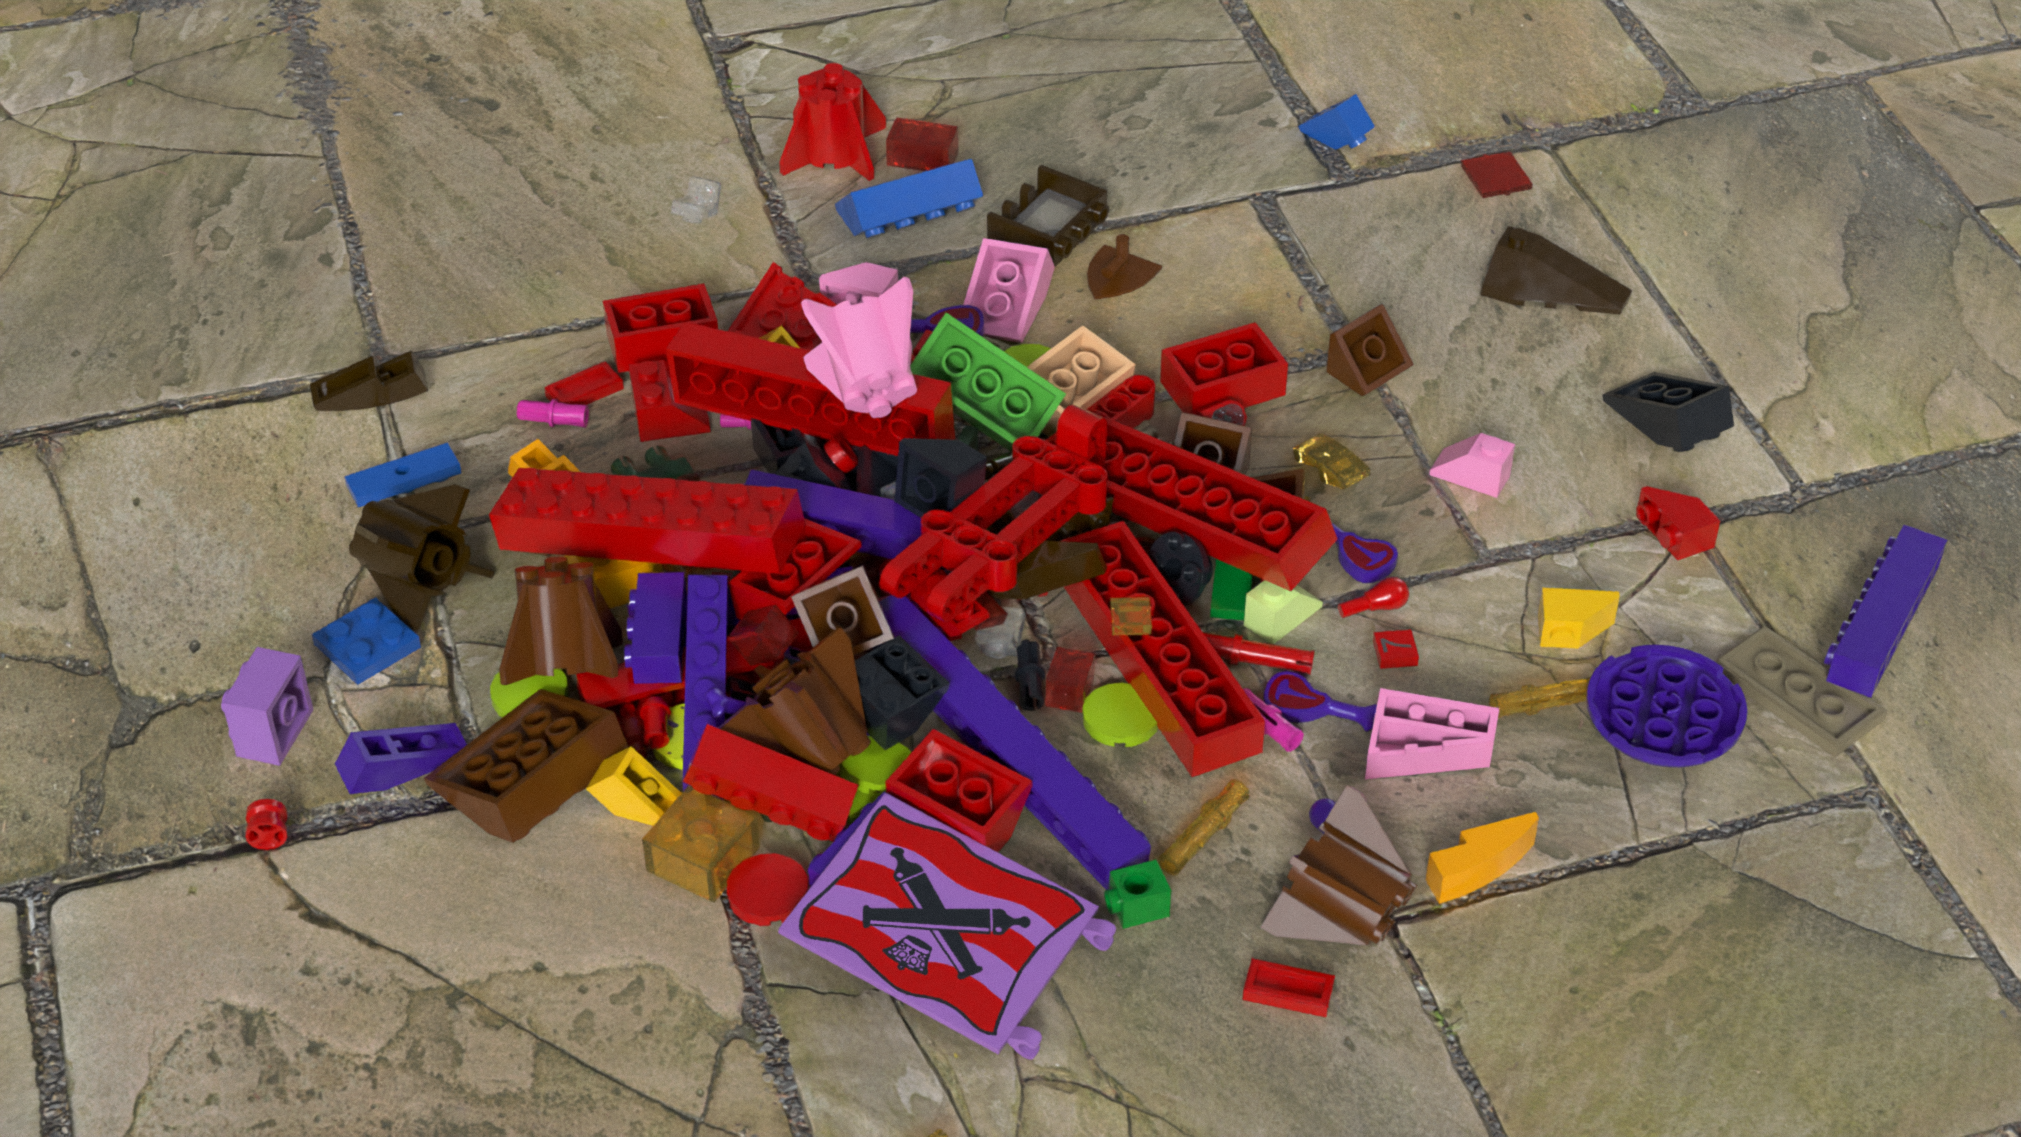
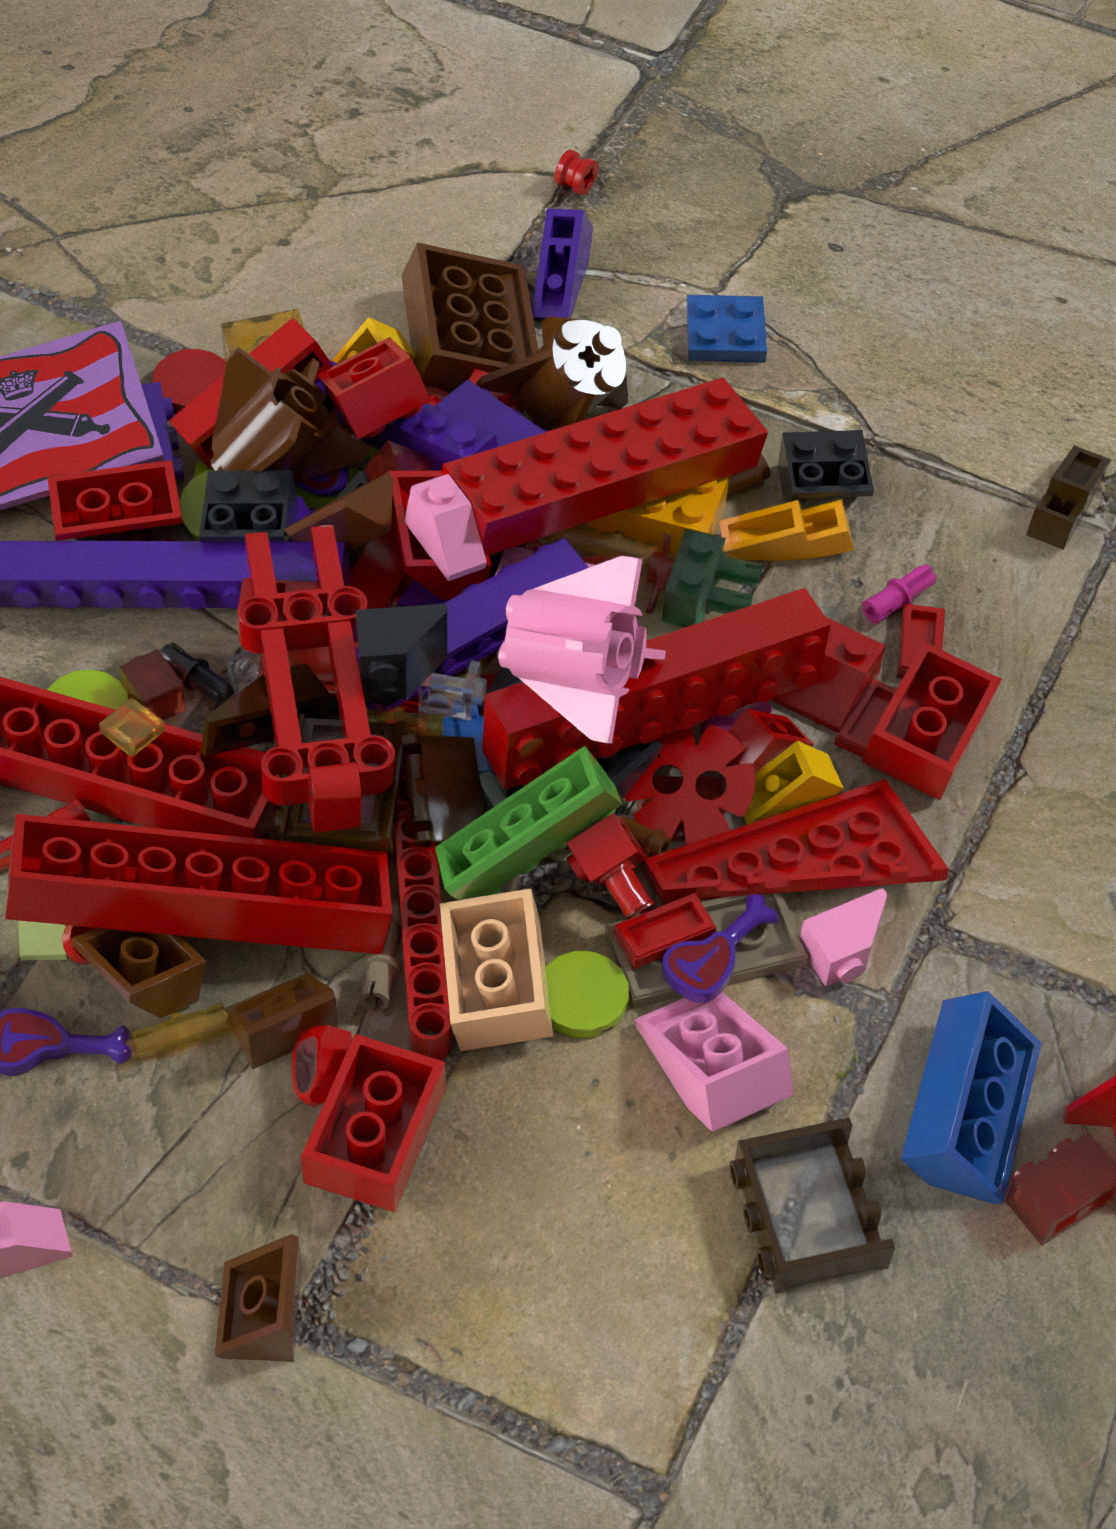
camera: 130 degrees right, 10 degrees up
medium lavender brick [221,647,313,766] -> none
blue tile [344,443,462,508] -> none
dark brown brick [349,484,494,632] -> none
reddish brown shield [1087,234,1162,299] -> none
clear yellow slope [1293,433,1371,490] -> none
none -> red slope [318,337,431,439]
none -> bright pink slope [404,474,487,581]
none -> black slope [778,430,874,499]

